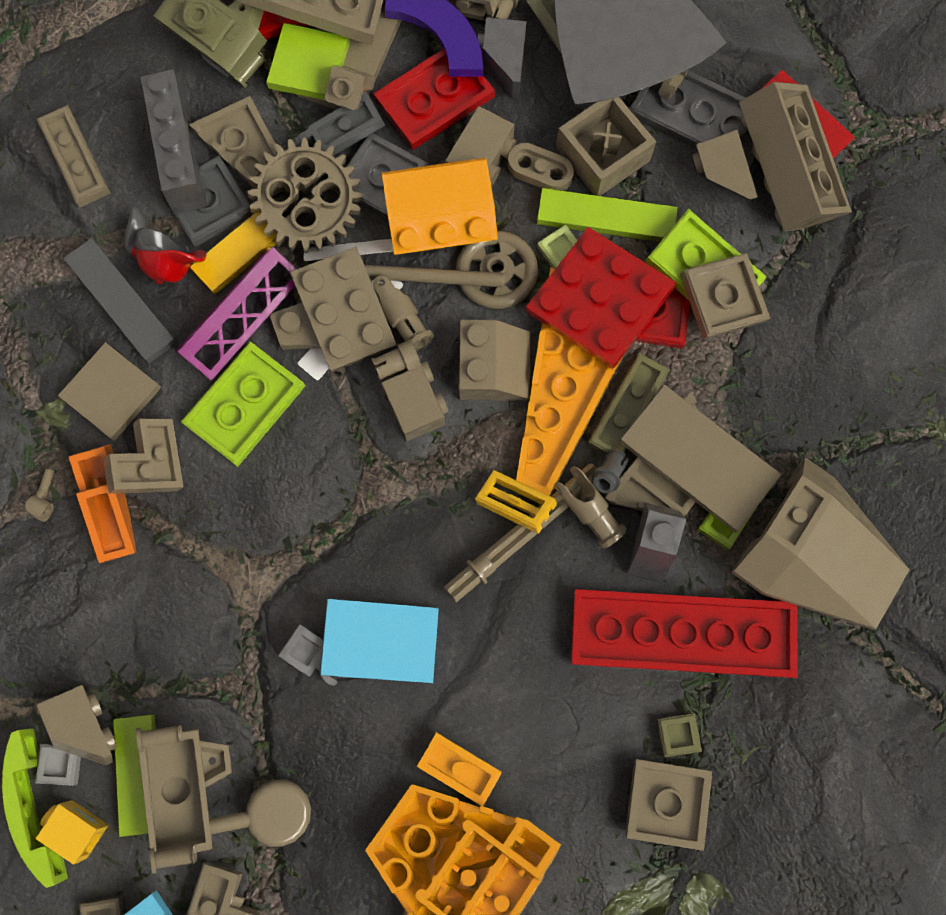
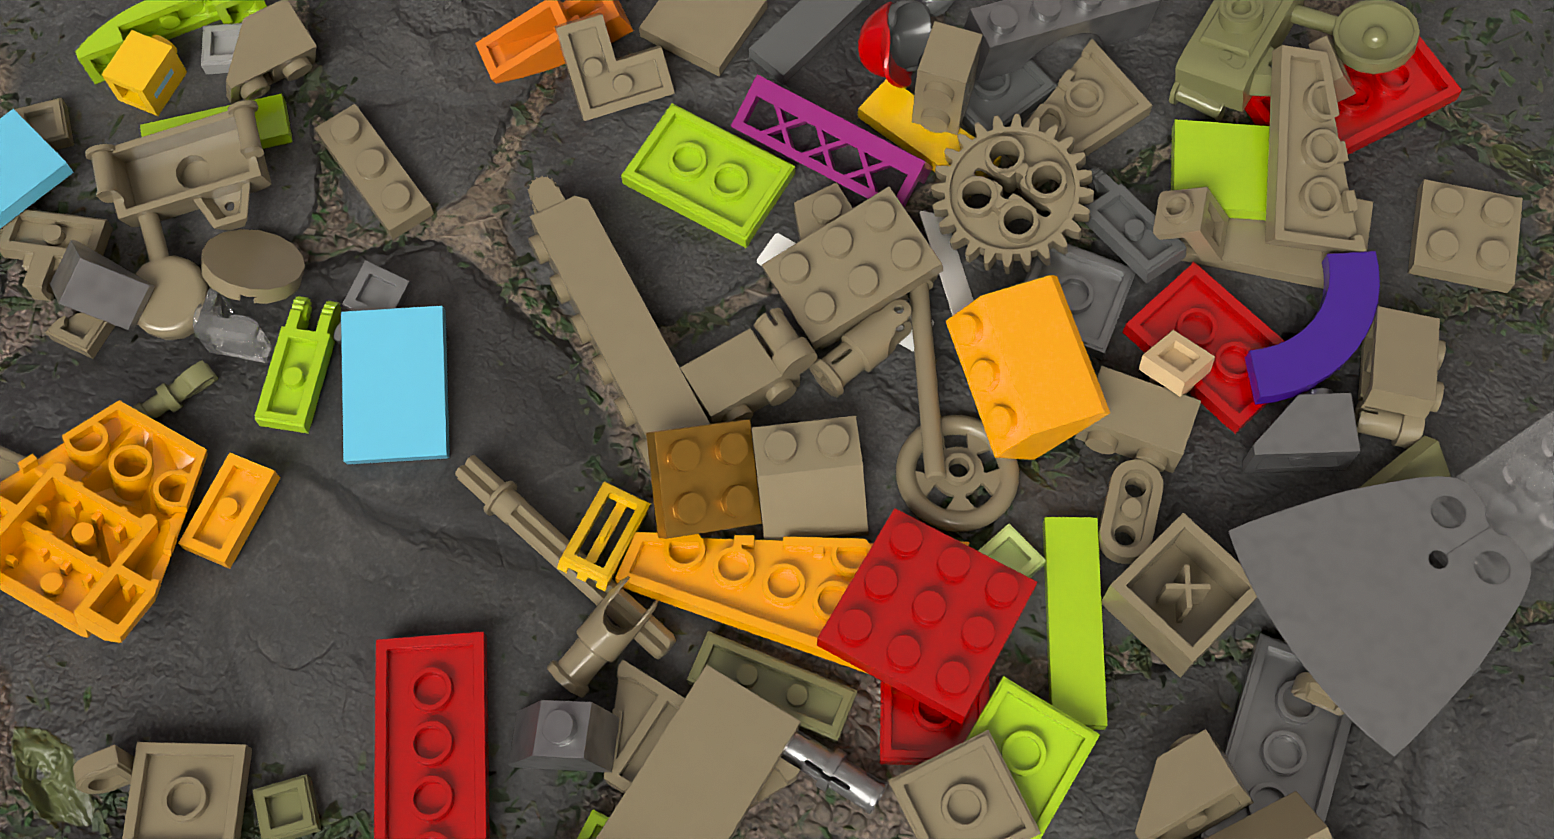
camera: 85 degrees right, 10 degrees down
dark grey pin [592,449,628,493] -> none
none -> dark tan tile [45,312,116,359]
none -> flat silver slope [50,240,155,331]
none -> dark tan tile [73,745,135,794]
none -> olive piece [132,360,218,420]
none -> clear bracket [193,288,272,363]
none -> dark tan tile [201,229,305,304]
none -> lime hinge [255,296,342,434]
none -> dark tan plate [314,104,434,240]
none -> dark tan hinge [528,176,710,470]
none -> pearl gold plate [646,420,762,539]
none -> flat silver pin [781,729,888,814]
none -> dark tan brick [912,21,983,135]
none -> tan tile [1139,330,1215,397]

